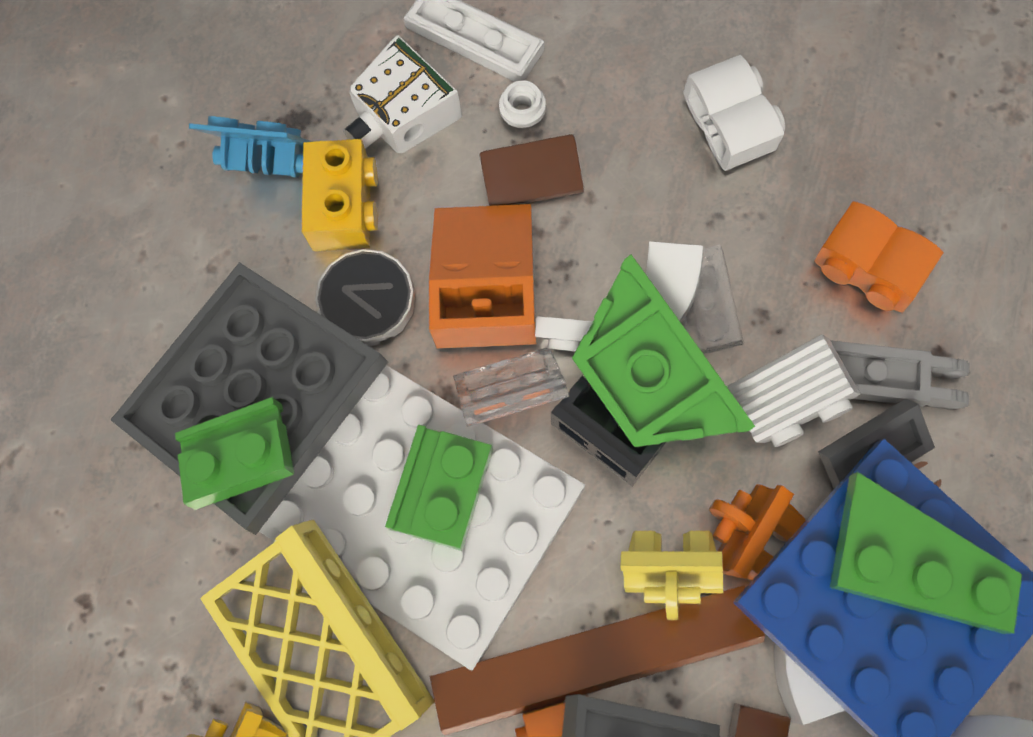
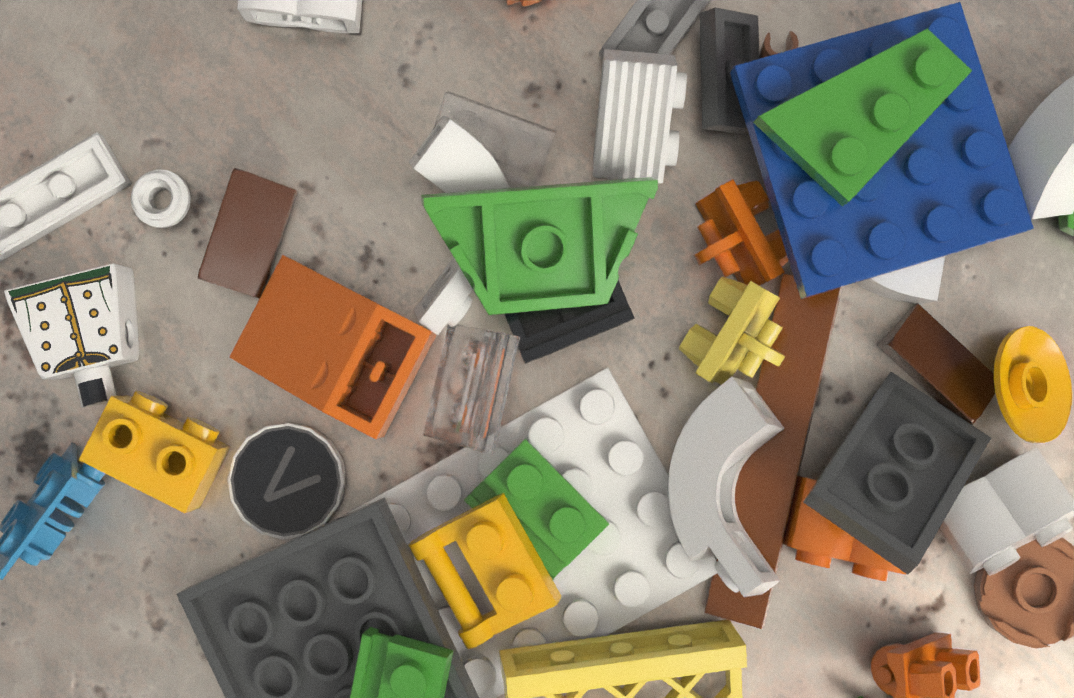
camera: 70 degrees left, 15 degrees up
none -> yellow plate [408,493,562,649]
none -> white arch [668,377,784,597]

